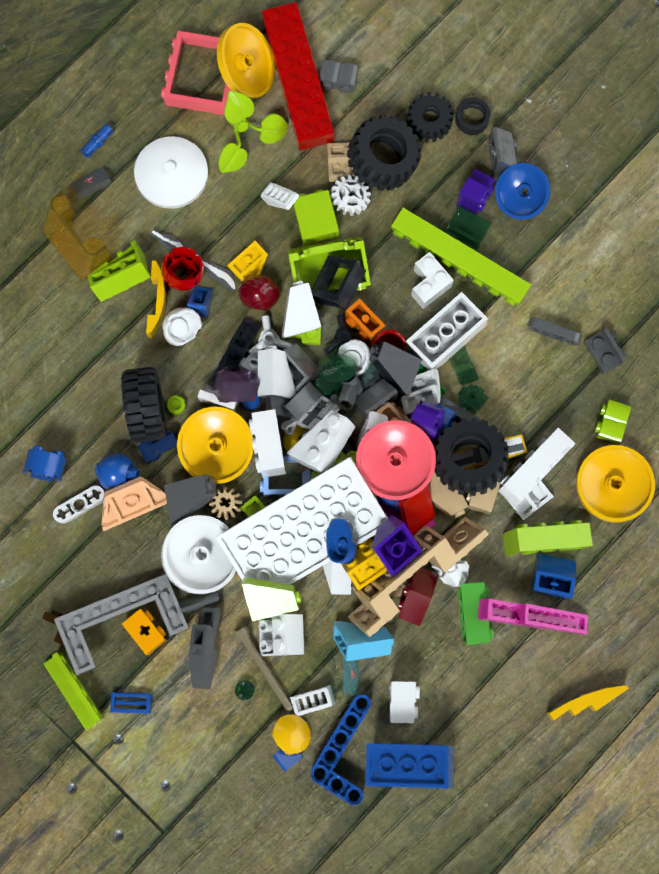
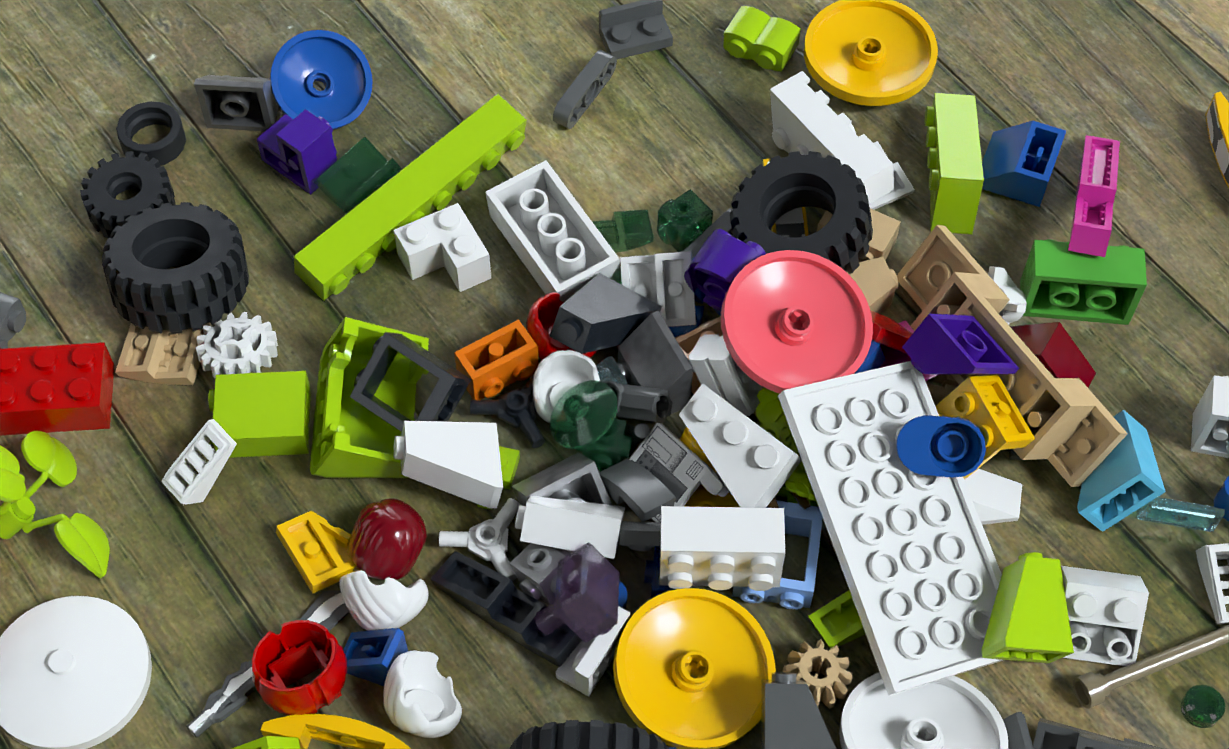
camera: 80 degrees left, 20 degrees down
none -> white piece [340,570,428,631]

